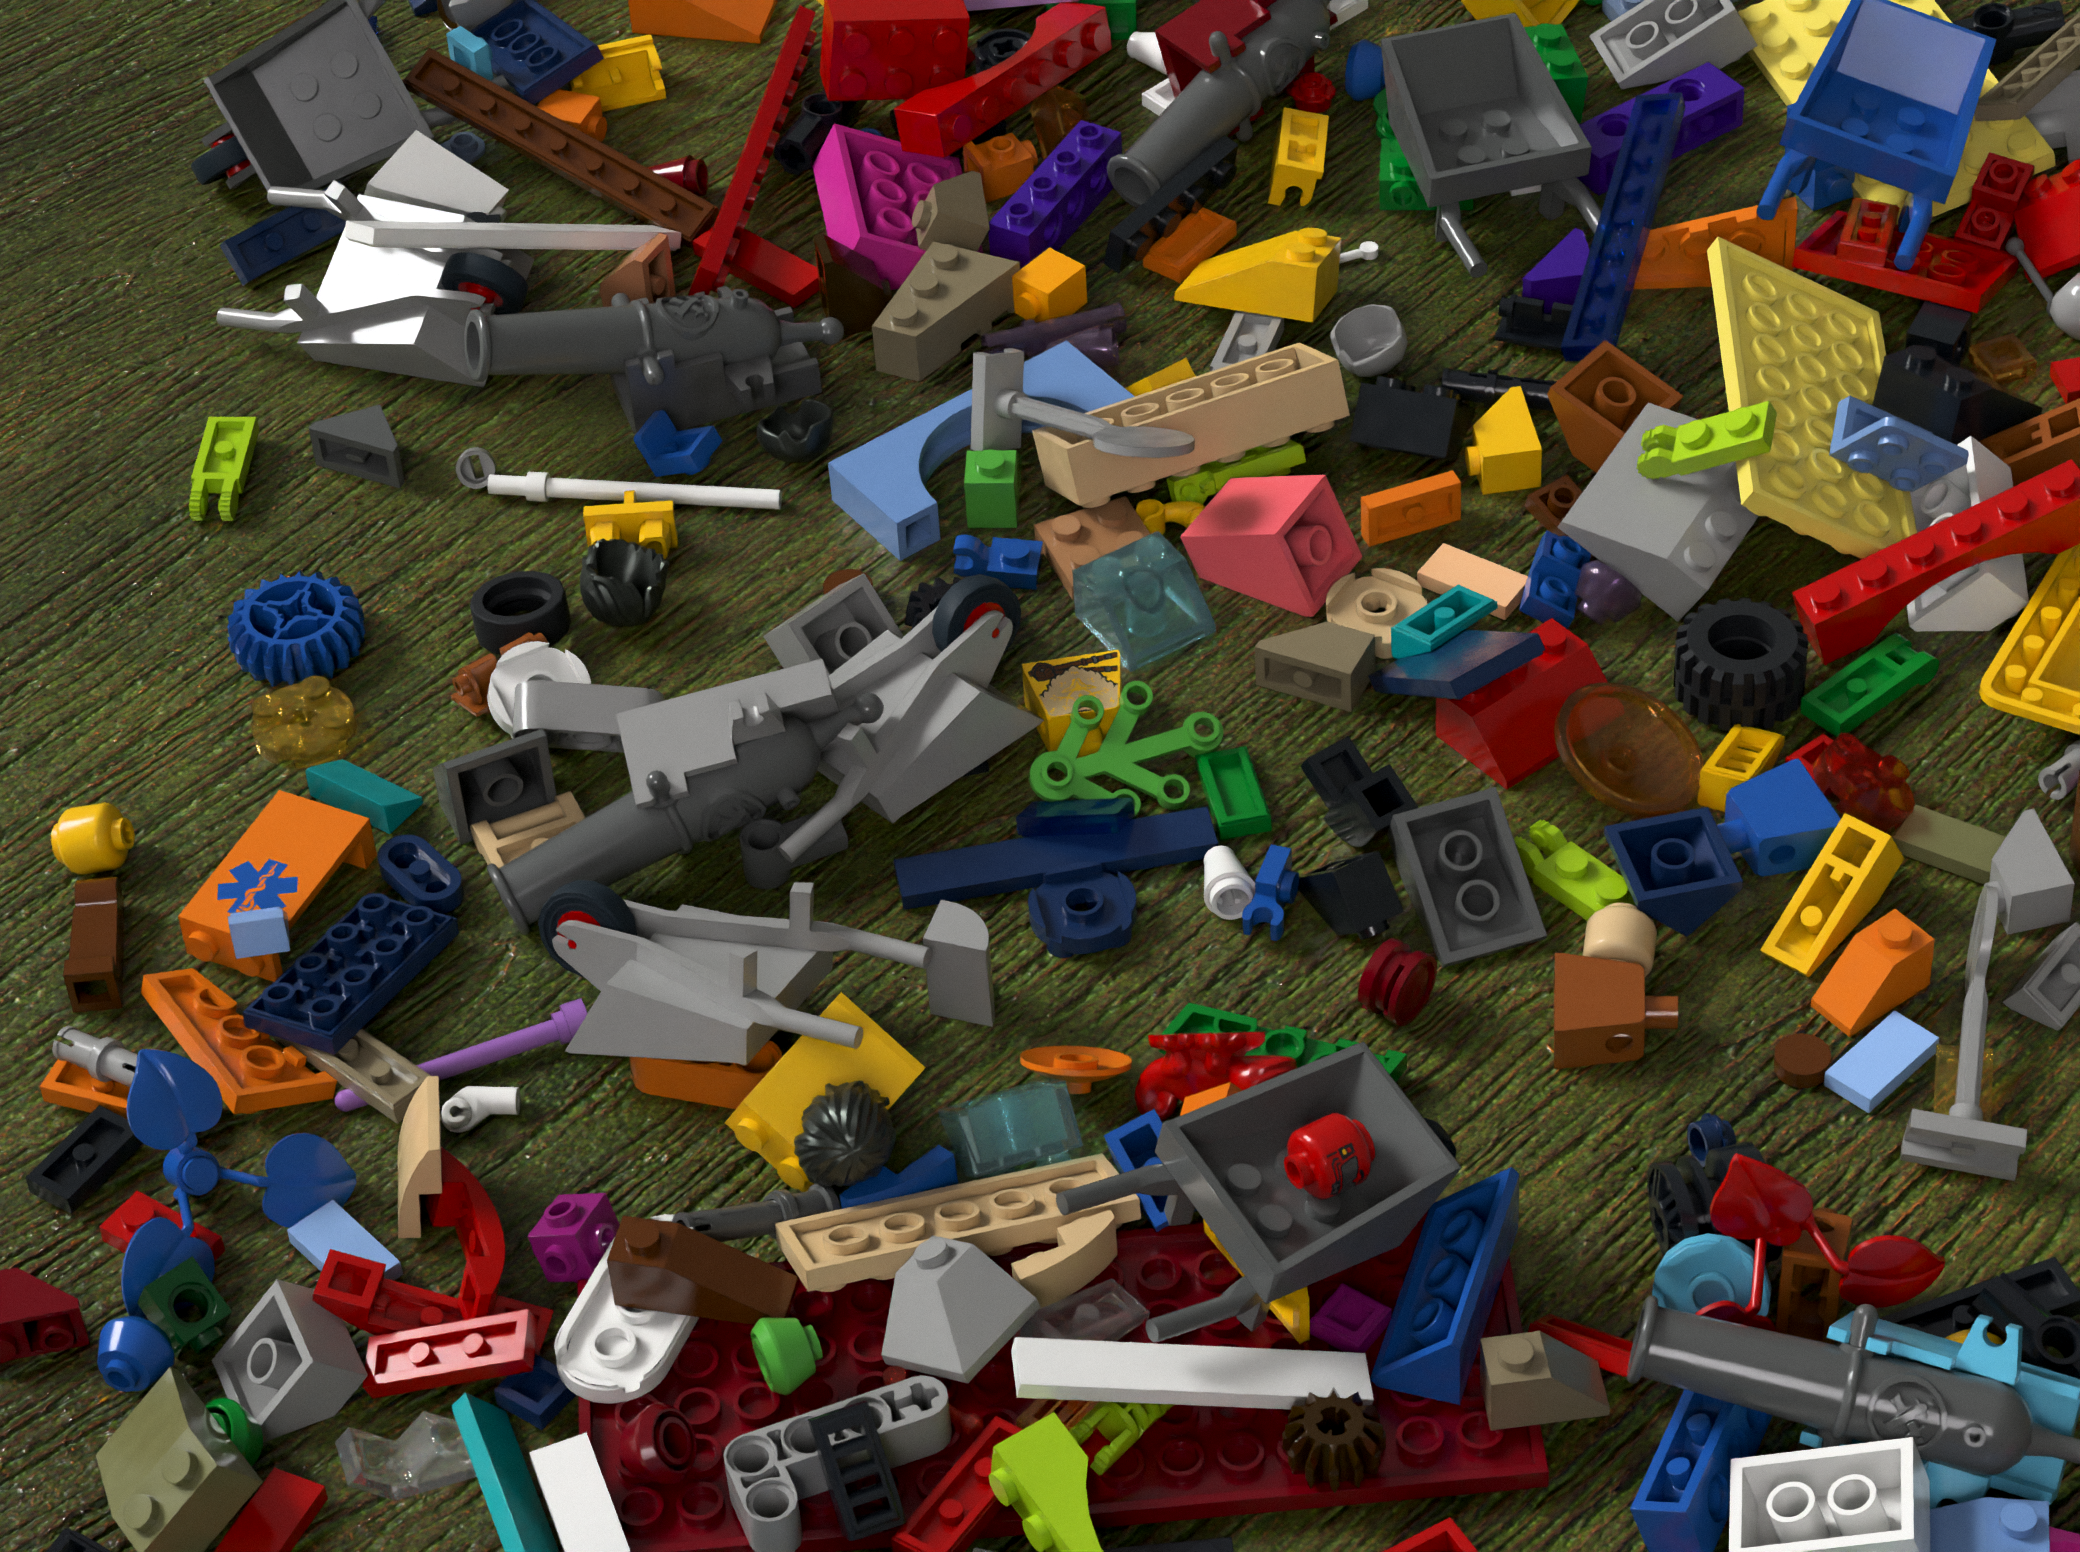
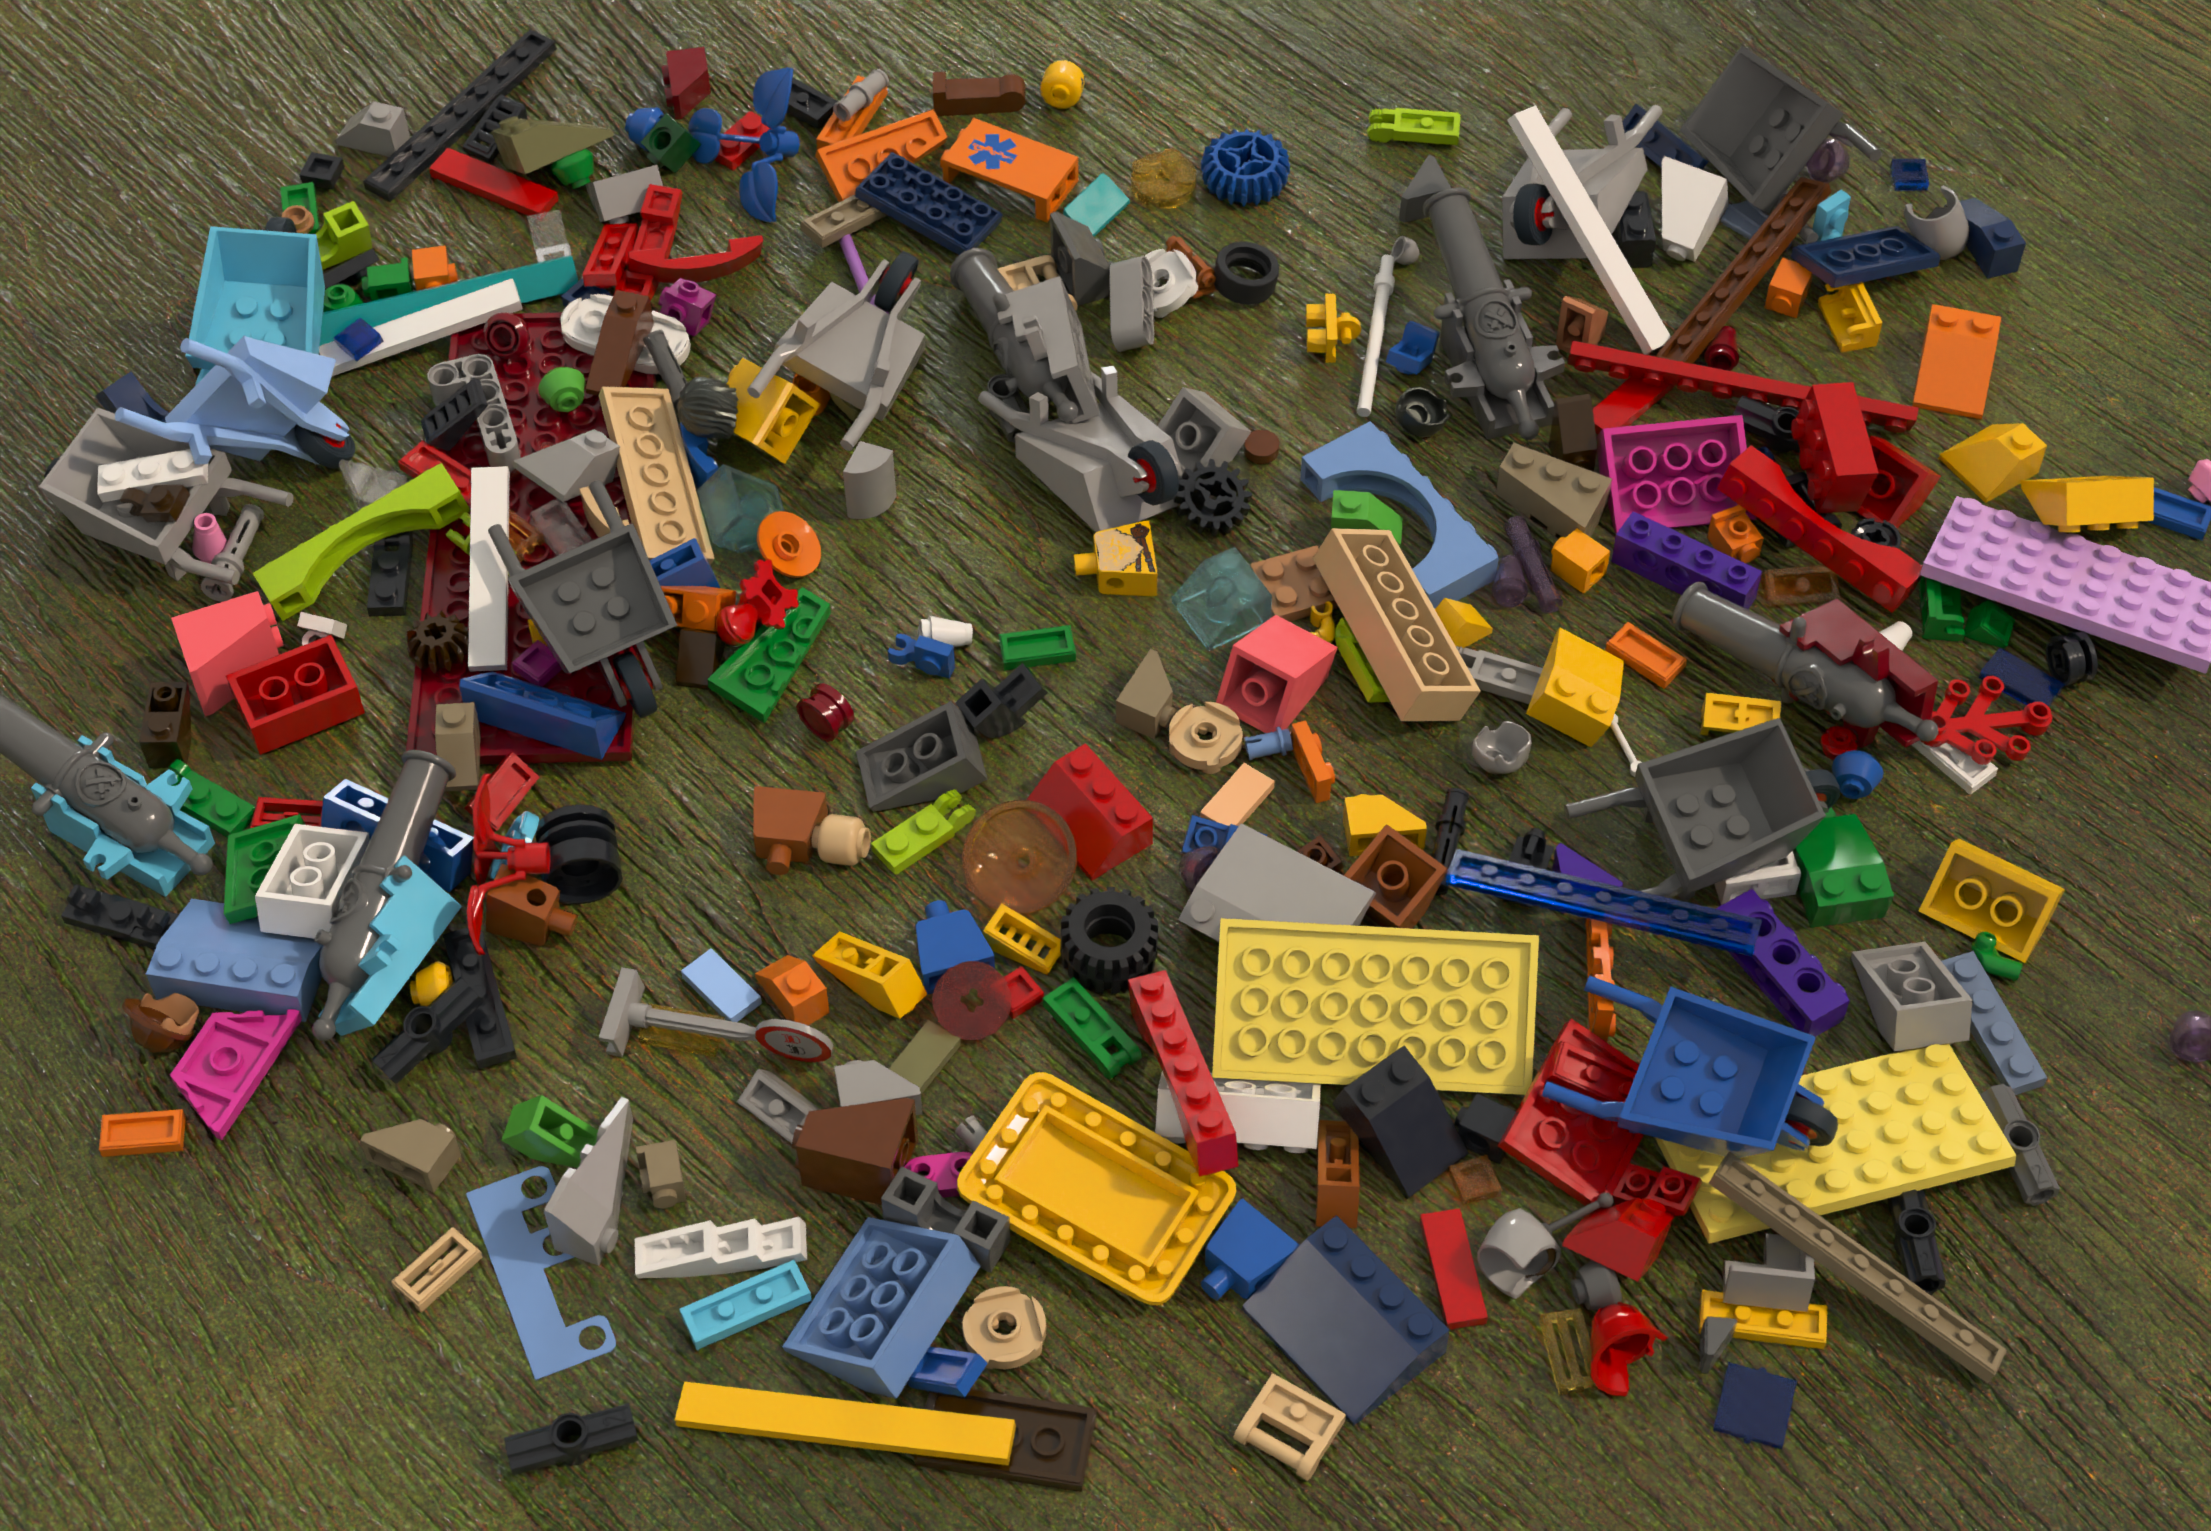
camera: 90 degrees right, 10 degrees up
light blue slope [228,907,290,959] -> none
light blue tile [287,1200,403,1281] -> none
dark blue plate [377,835,464,914] -> none
tan slope [397,1076,442,1239] -> none
white arm [441,1086,521,1133] -> none
pearl dark grey hair [580,538,669,628] -> none
dark blue tile [893,807,1218,910] -> none
dark tan slope [912,171,990,252] -> none
blue plate [953,535,1043,590] -> none
light grey piece [970,348,1195,458] -> none
clear blue tile [1016,798,1135,837] -> none
dark blue plate [1028,861,1137,958] -> none
bright green plant [1029,681,1224,822] -> none
black plate [1104,135,1239,274] -> none
red head [1284,1113,1375,1200] -> none
black slope [1298,851,1404,940] -> none
black slope [1350,376,1475,462] -> none
dark blue tile [1368,630,1545,699] -> none
teal slope [1391,585,1498,659] -> none
dark blue slope [1604,807,1743,937] -> none
lime hinge [1636,401,1777,480] -> none
dark blue plate [1687,1113,1736,1167] -> none
reddish brown tile [1774,1033,1831,1088] -> none
medium blue bracket [1829,396,1969,492] -> none
none -> medium blue pin [1244,727,1293,760]

